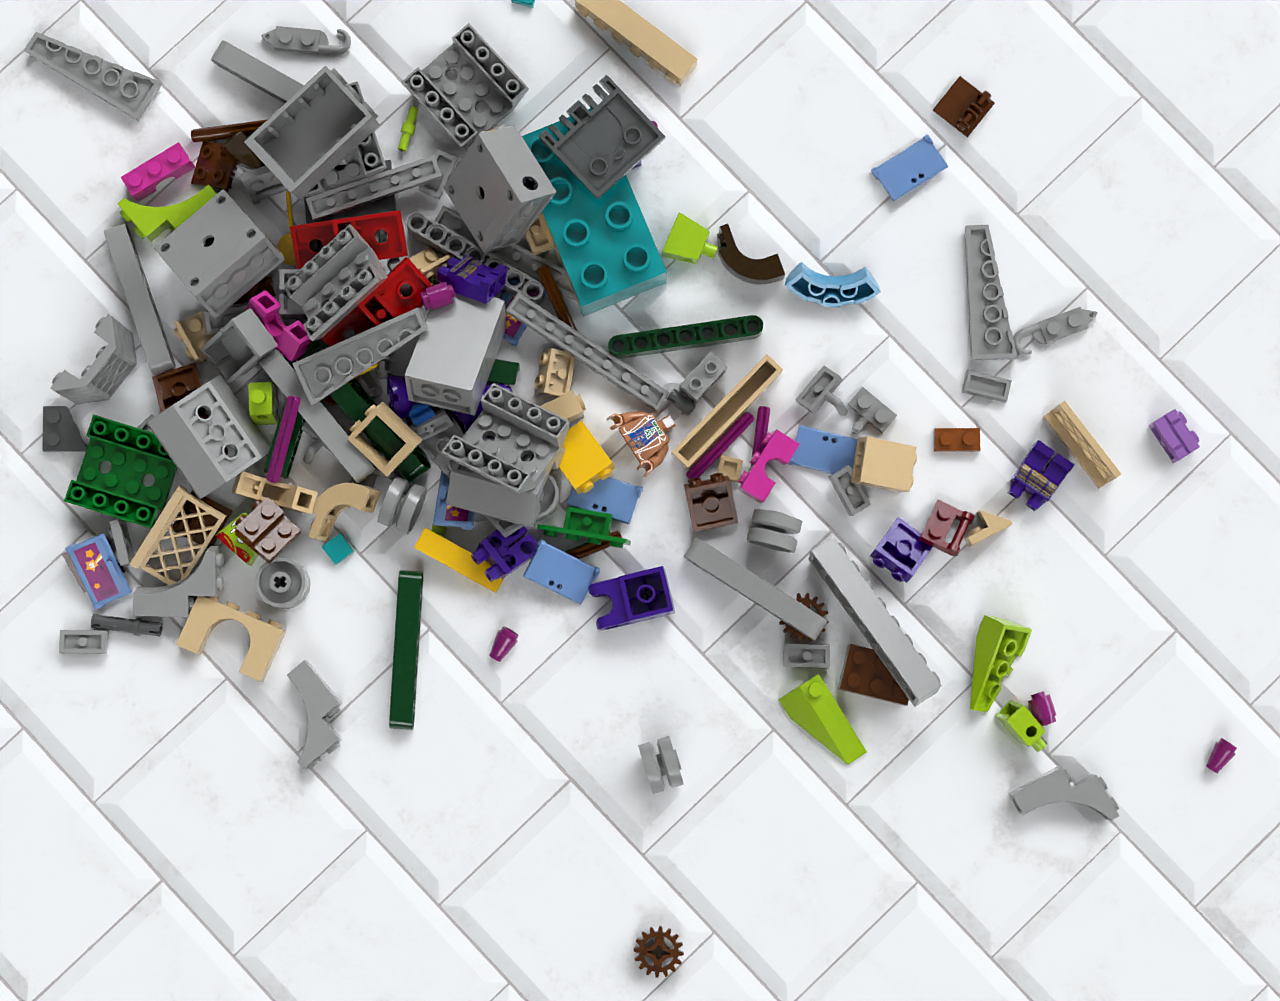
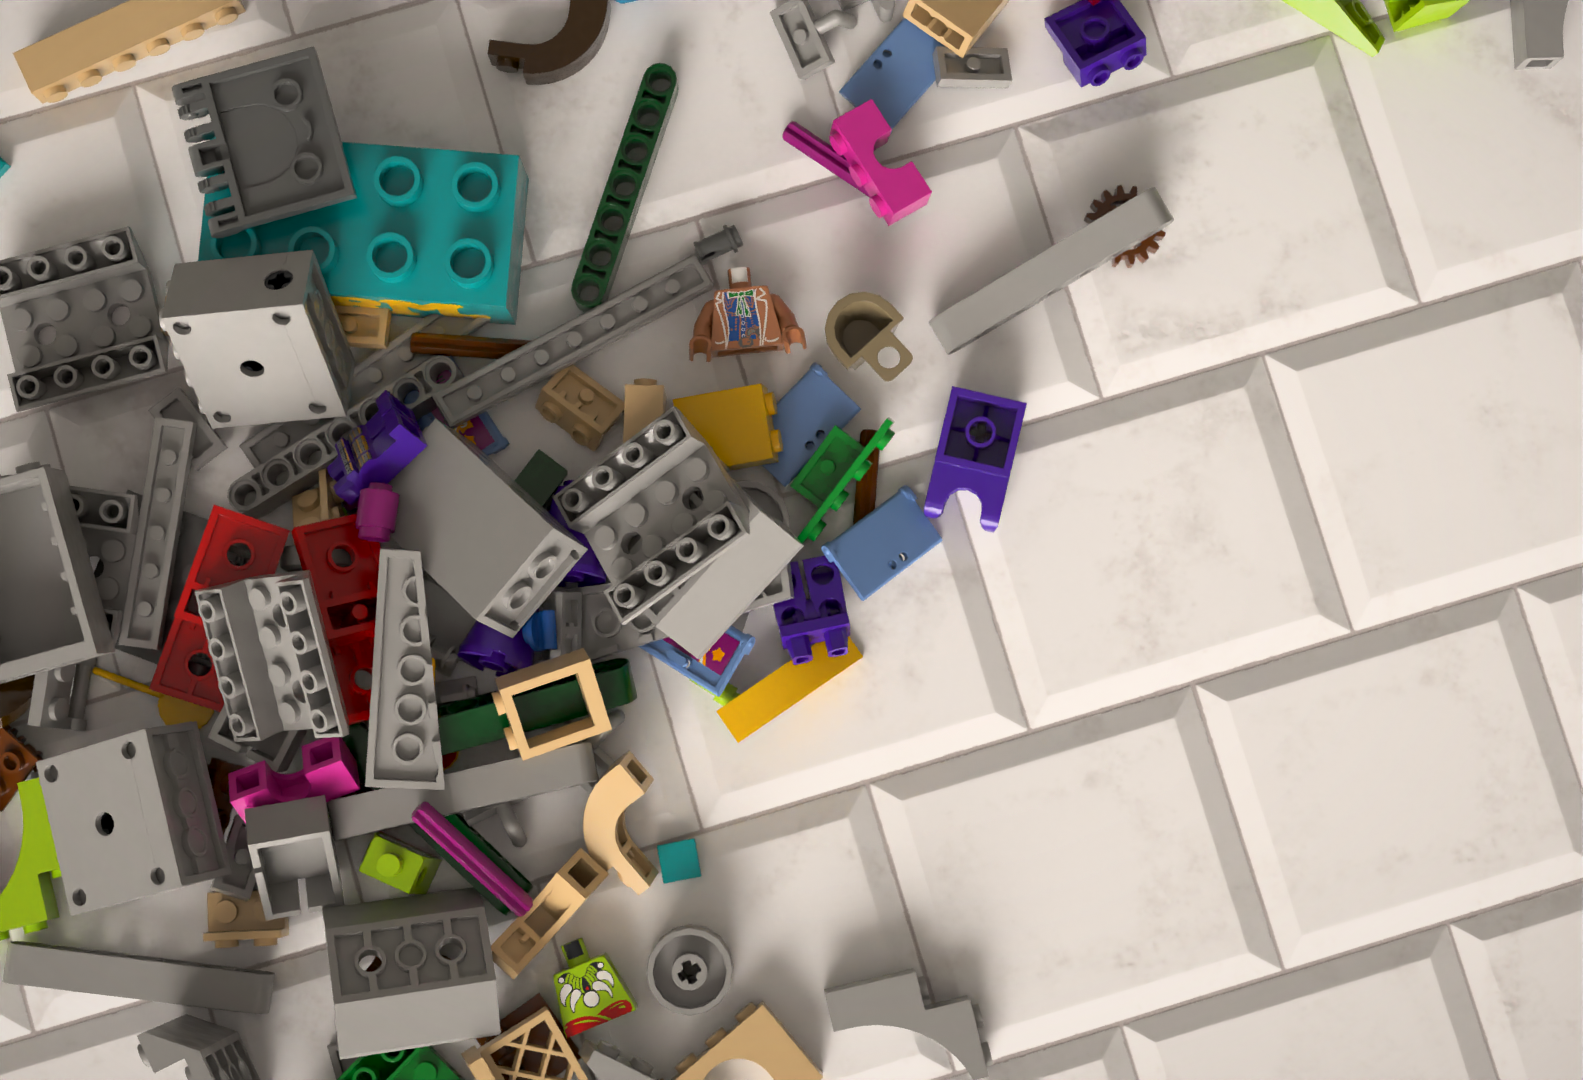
camera: 70 degrees left, 0 degrees up
reddish brown plate [152,362,206,414] -> none
plate [235,497,301,564] -> none
light grey wheel [377,476,427,535] -> none
dark green beam [389,570,423,730] -> none
lime bar [398,106,419,152] -> none
magenta cone [489,626,519,662] -> none
reddish brown gear [633,925,684,978] -> none
light grey wheel [638,736,684,794] -> none
lime torso [662,212,718,264] -> none
tan brick [671,354,783,471] -> none
light grey brick [679,352,727,404] -> none
reddish brown plate [684,473,738,532] -> none
magenta axle [686,411,755,479] -> none
tan tile [717,455,743,483] -> none
light grey wheel [746,509,803,553] -> none
lime wedge [778,674,867,765] -> none
light grey plate [783,644,830,668] -> none
brick [808,537,942,707] -> none
reddish brown brick [838,644,909,706] -> none
none -> dark tan container [825,292,913,382]

